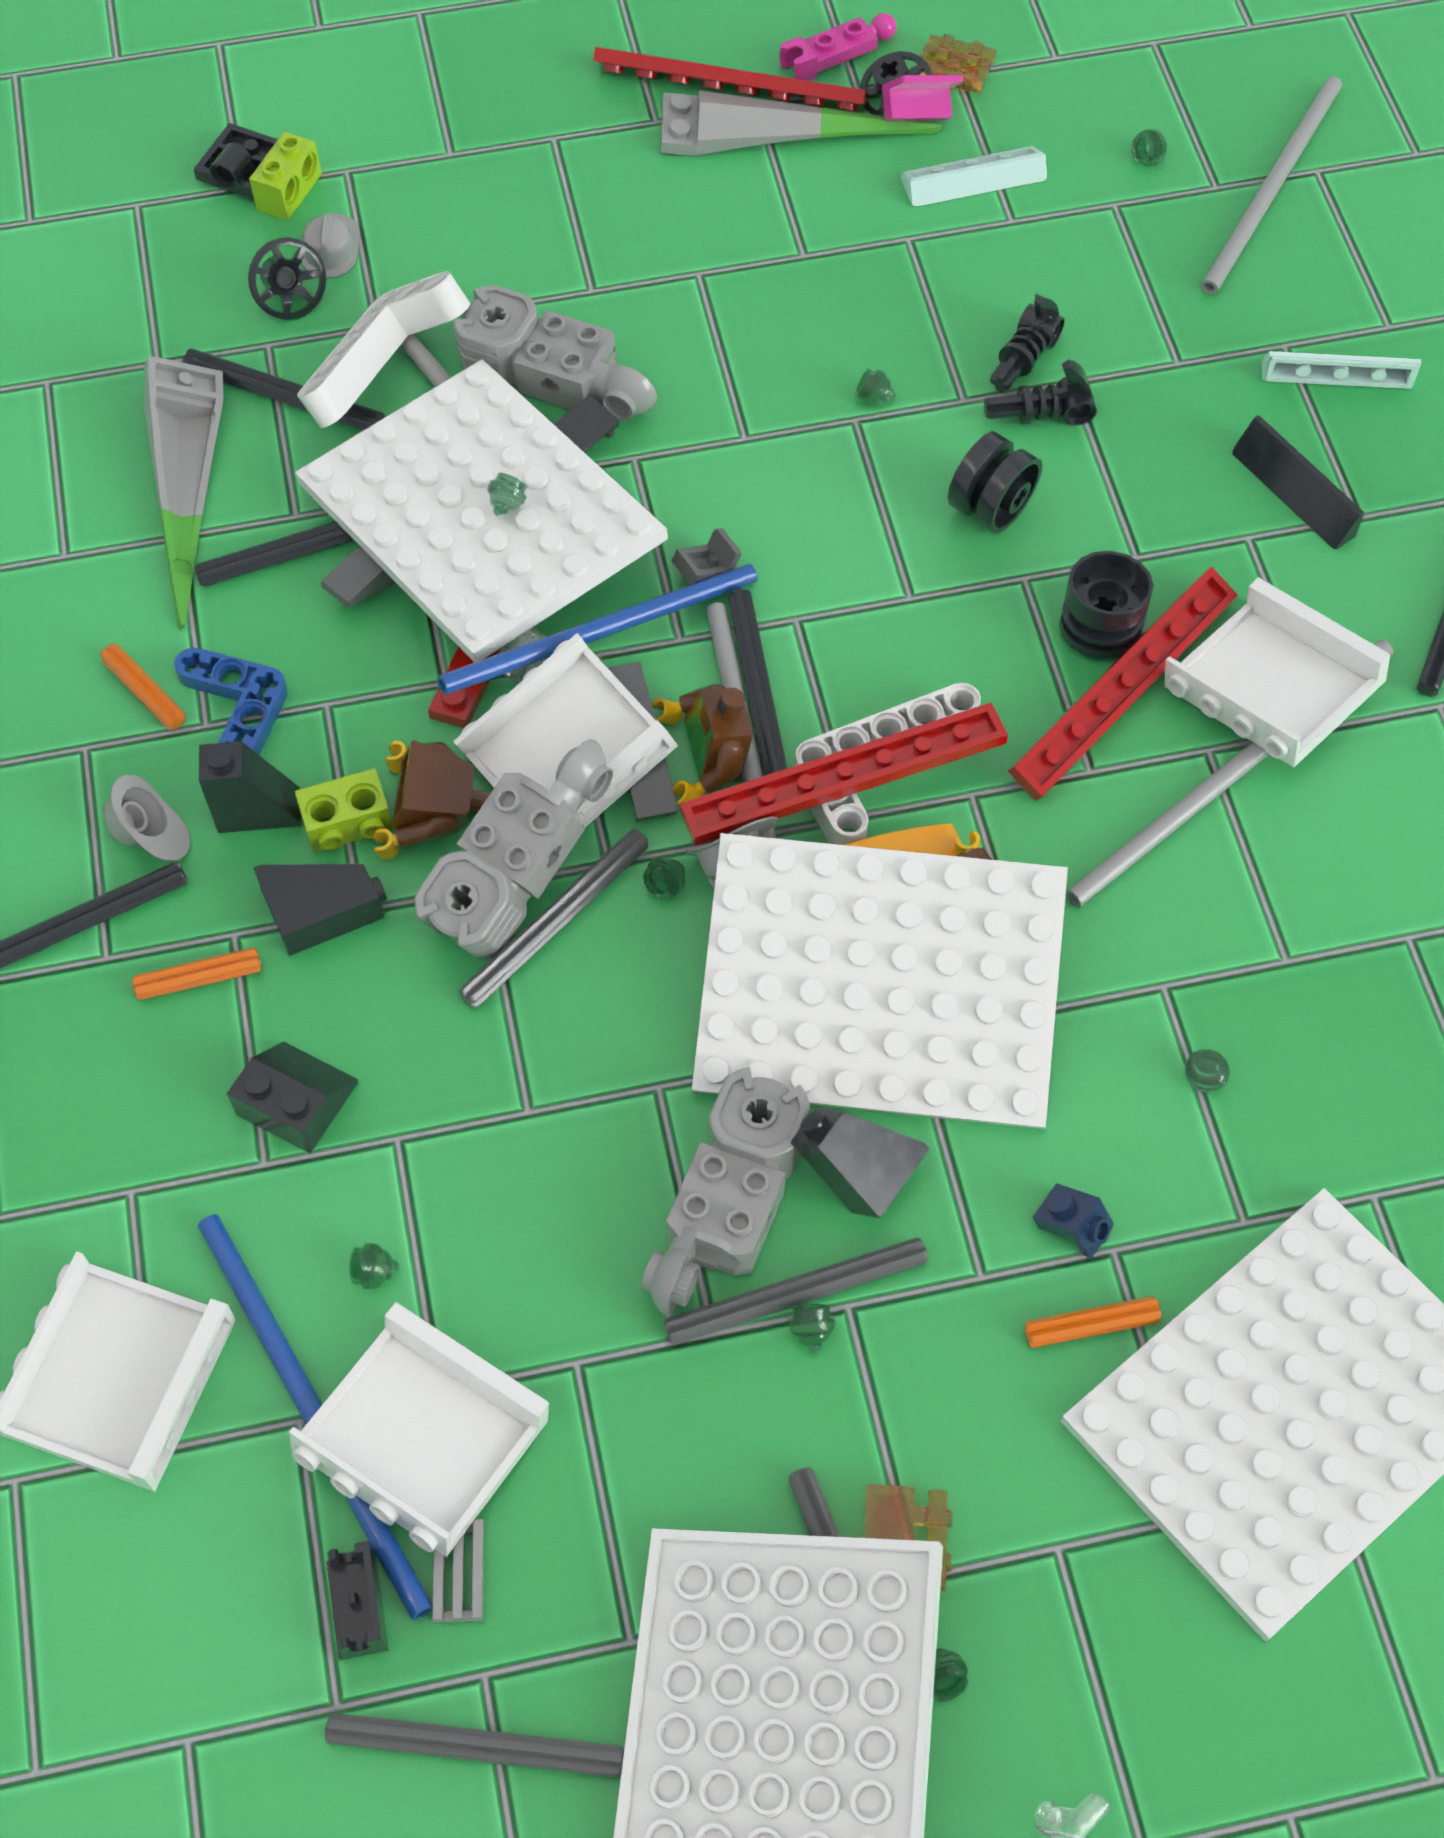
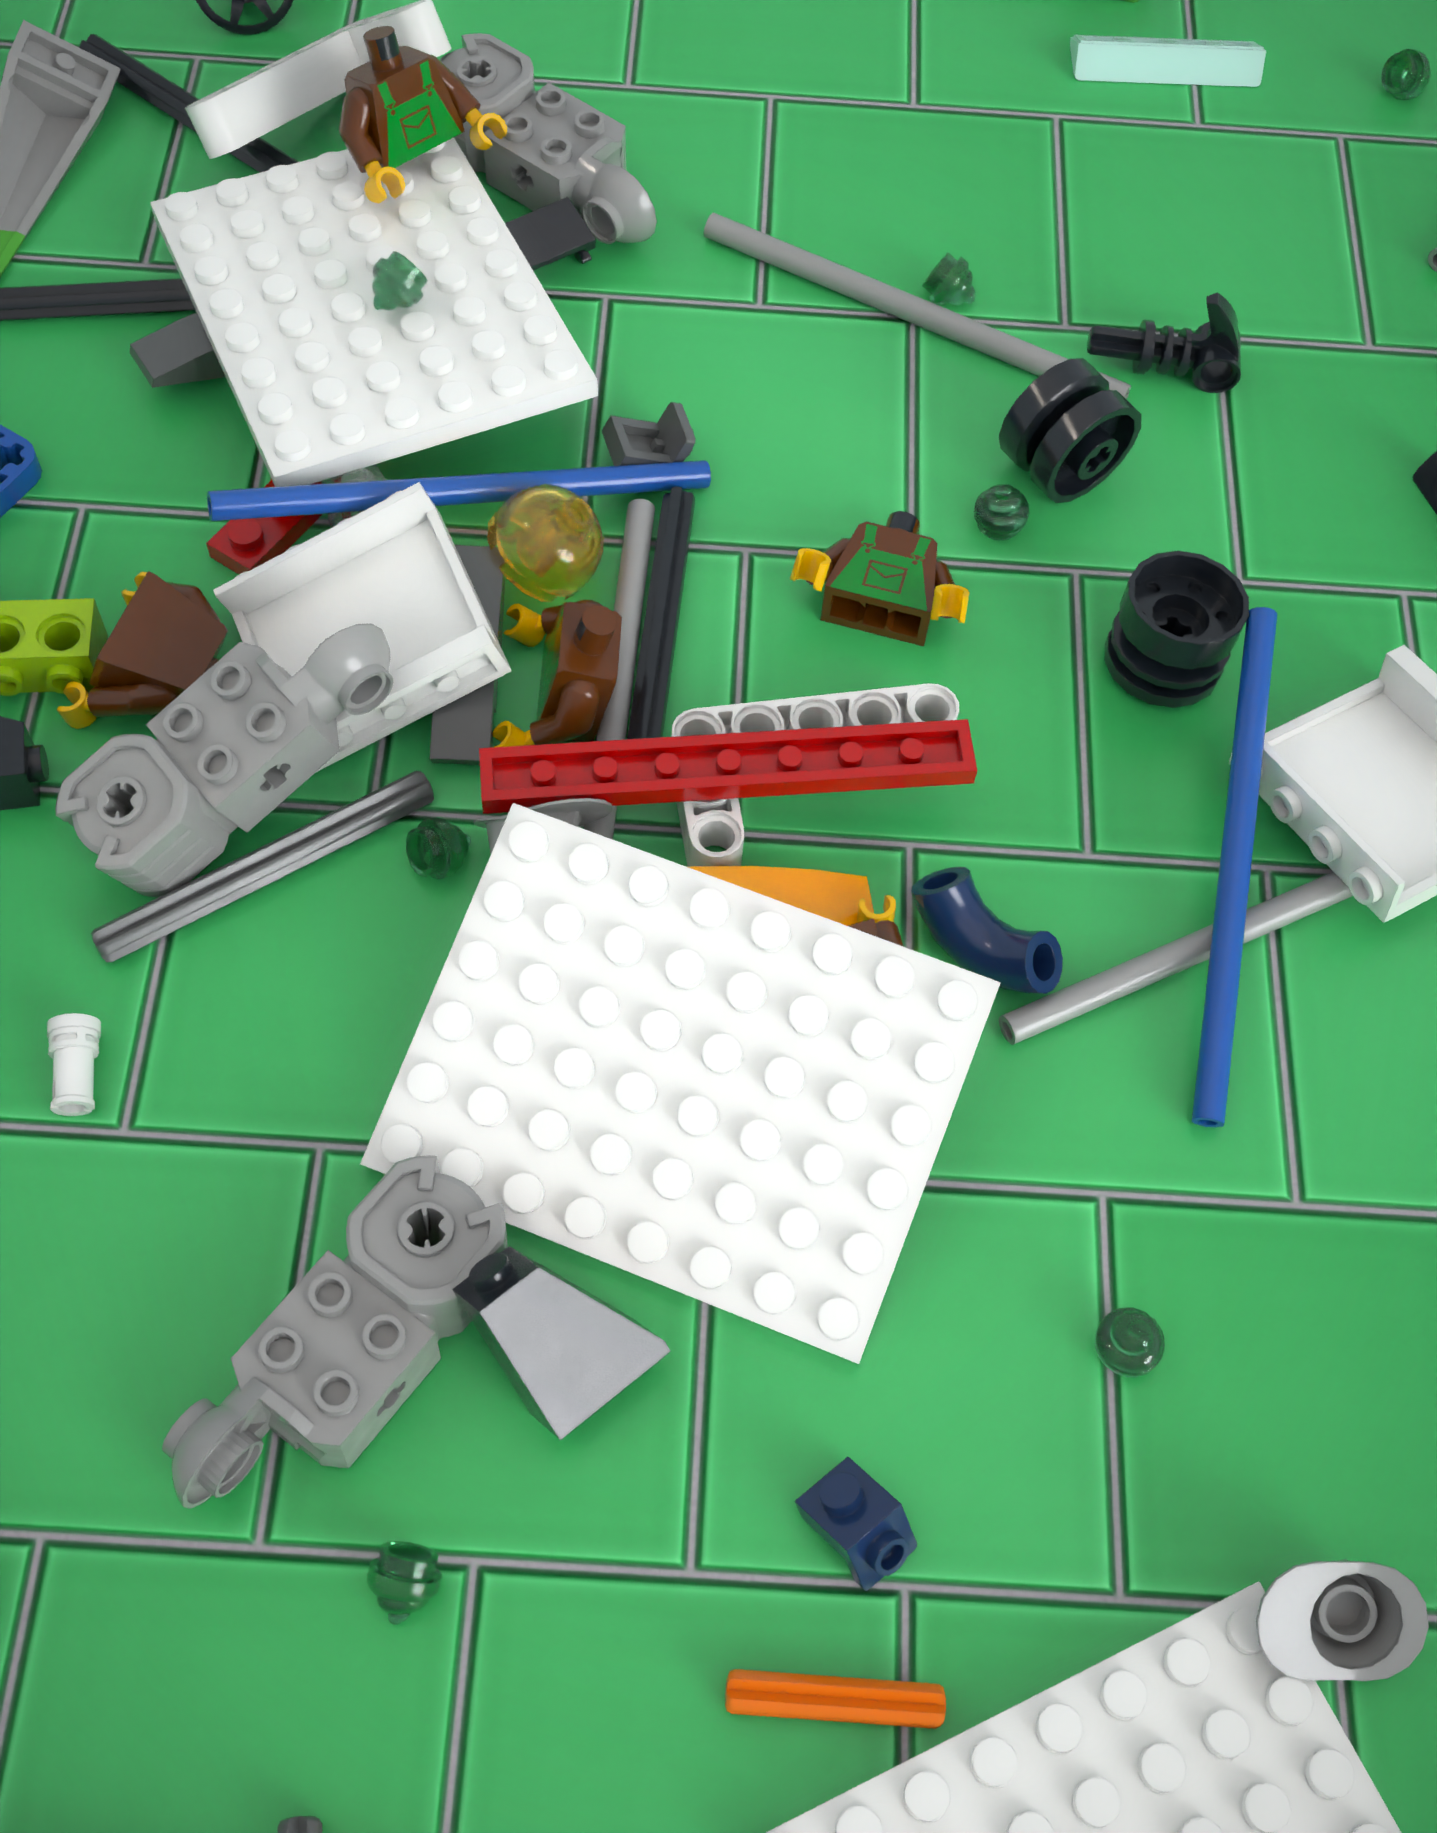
camera: 10 degrees right, 0 degrees up
dark grey axle [664,1238,928,1345] -> none
black piece [990,293,1065,392] -> none
red plate [1008,566,1238,801] -> none
none -> white pin [47,1013,101,1116]
none -> torso [339,26,507,203]
none -> clear yellow cylinder [487,484,604,602]
none -> light grey piece [704,212,1132,399]
none -> torso [790,511,970,647]
none -> dark blue cylinder [911,867,1063,994]
none -> clear green plate [974,484,1029,540]
none -> blue piece [1192,607,1277,1127]
none -> light grey piece [1256,1559,1429,1681]

